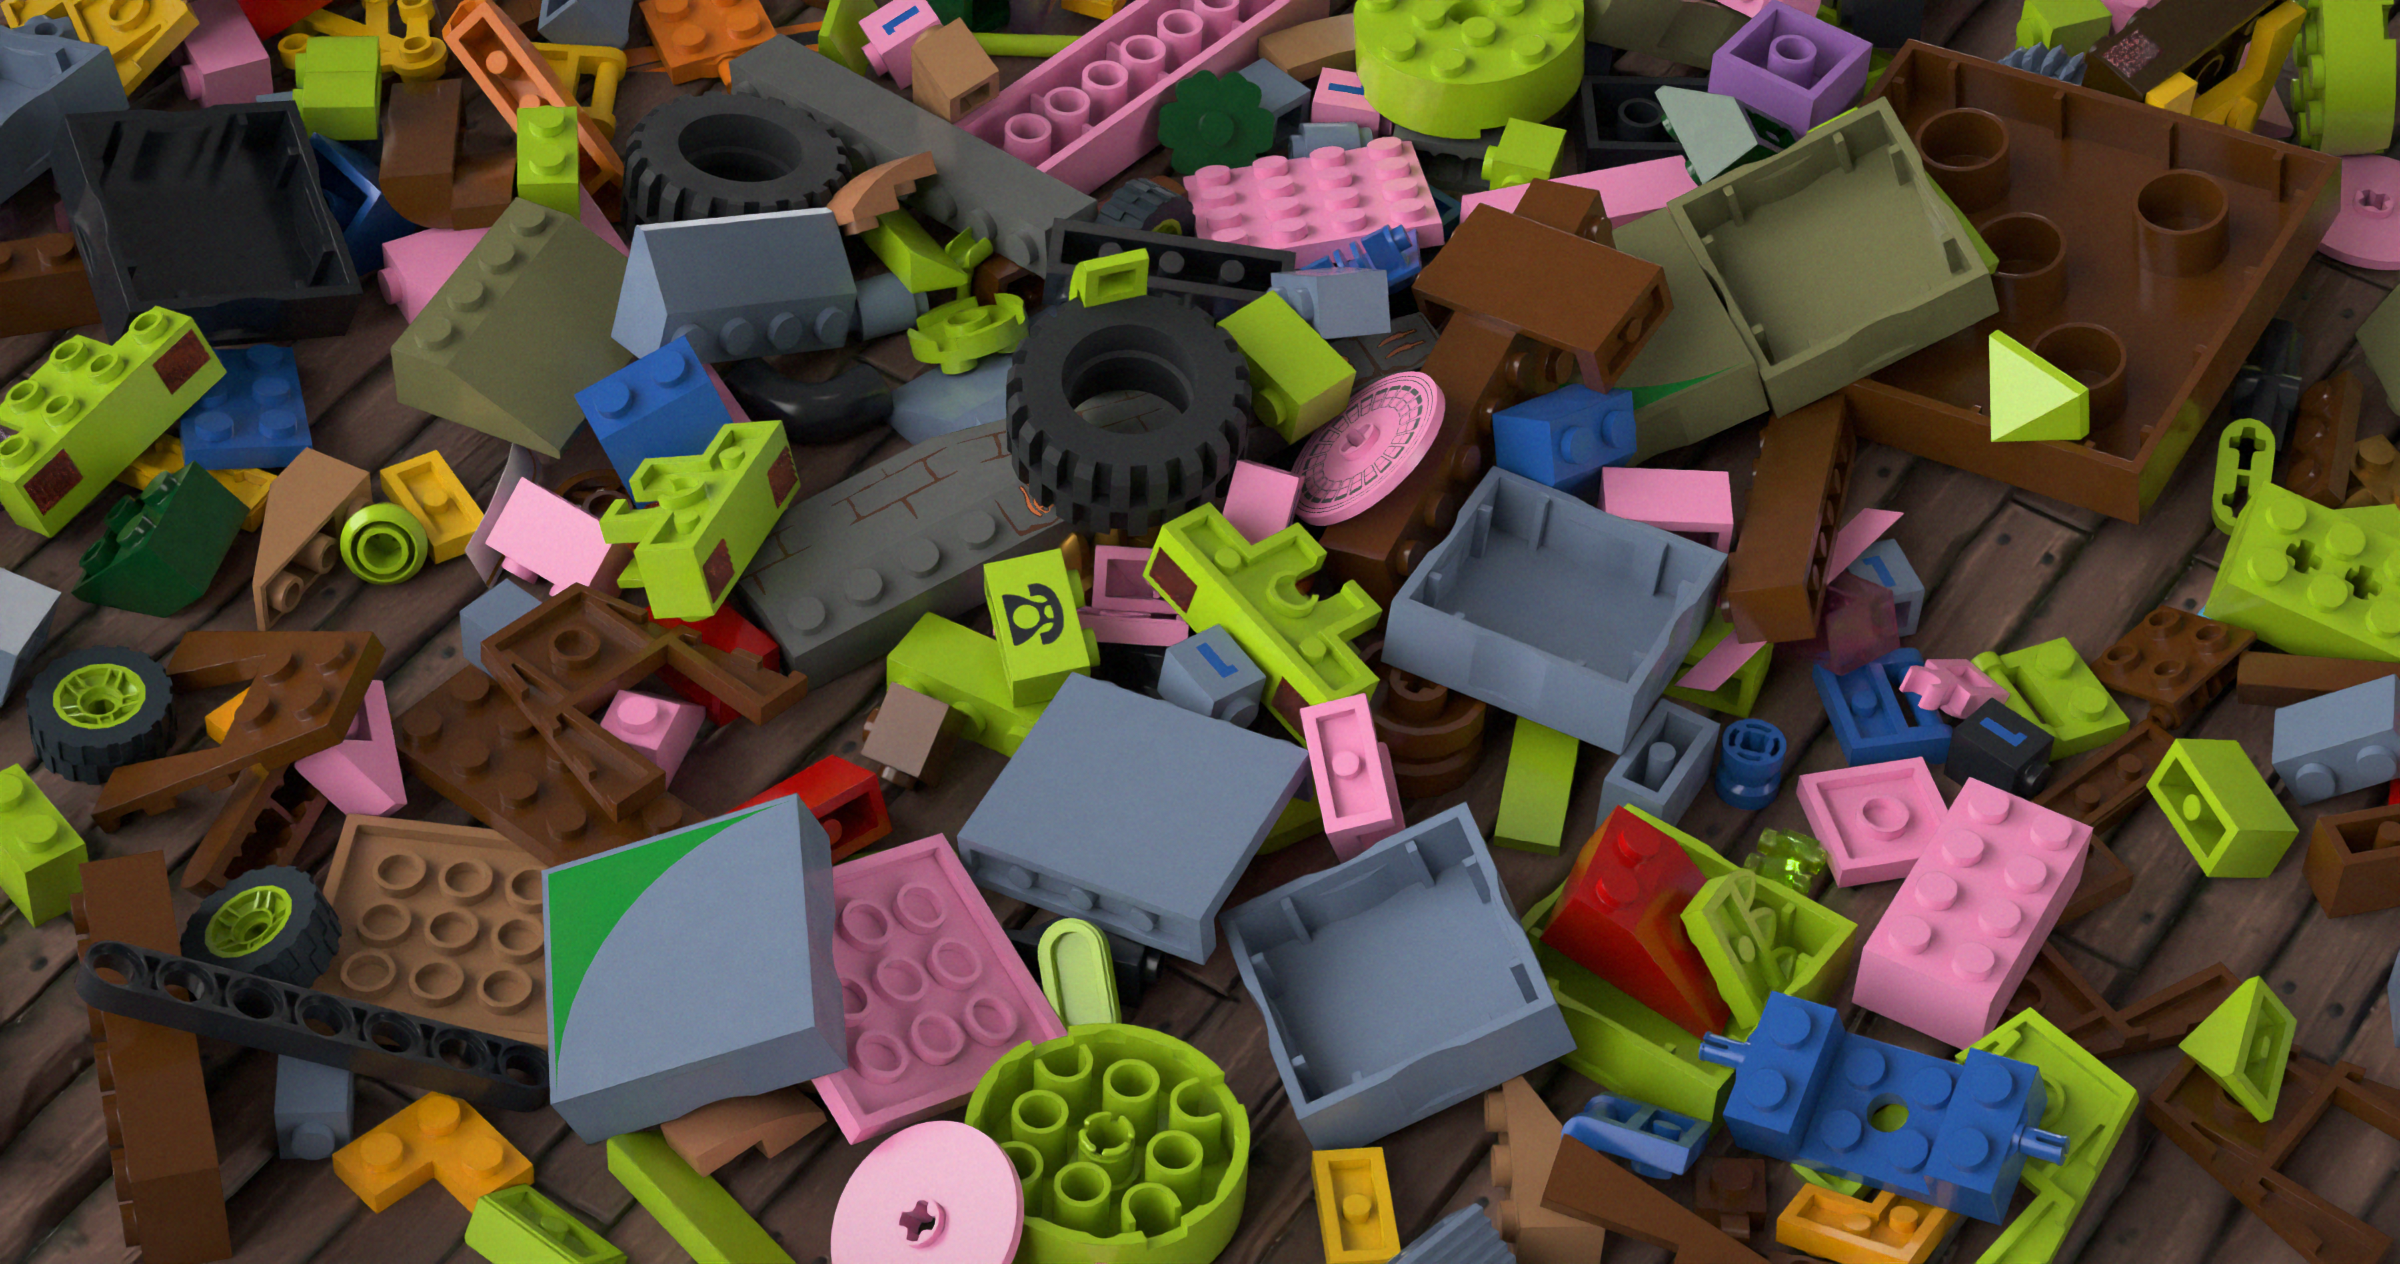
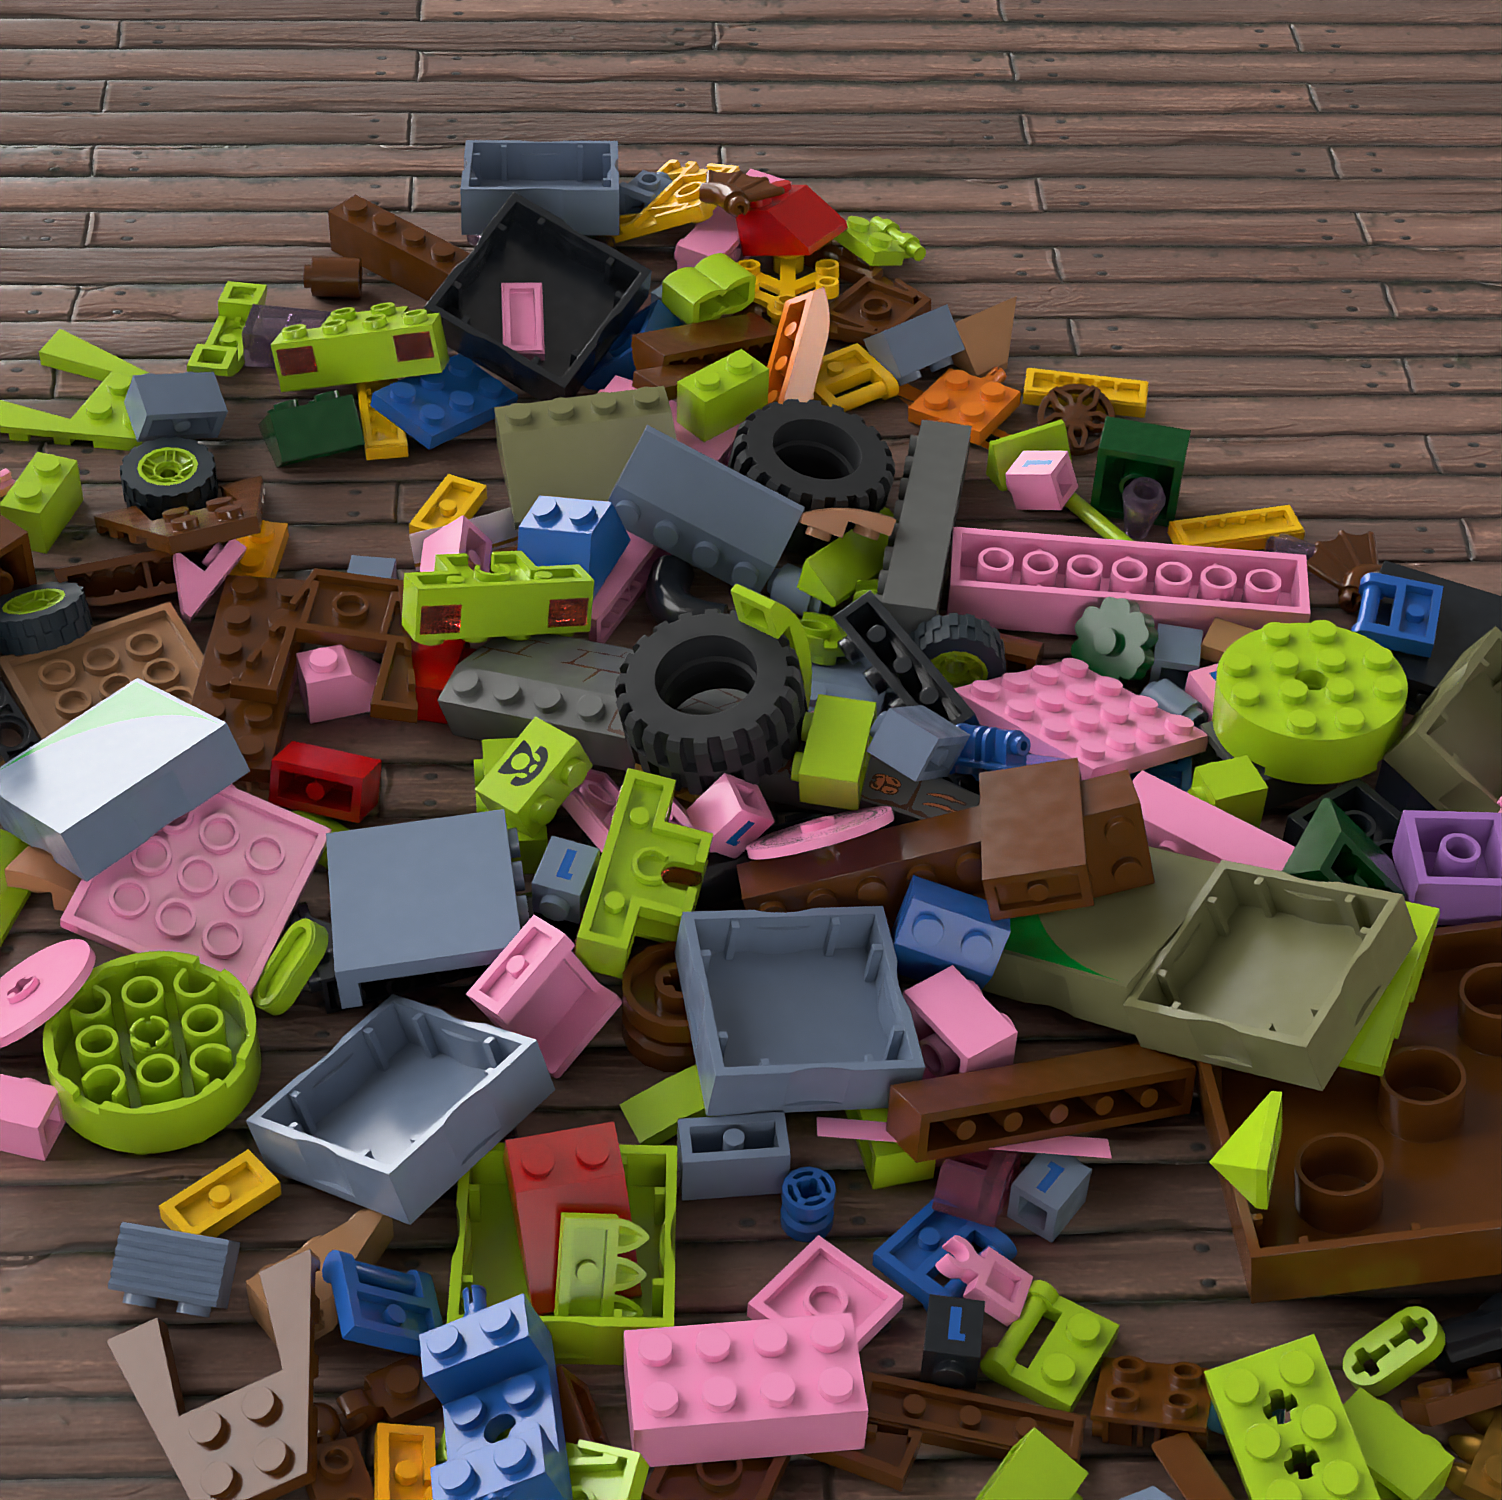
camera: 55 degrees right, 0 degrees up
medium nougat slope [252,447,375,631] -> none
lime cone [340,502,428,585] -> none
brick [861,682,968,791] -> none
medium nougat slope [911,17,999,124] -> none
clear neon green piece [1743,827,1828,897] -> none
none -> bright pink tile [501,283,545,361]

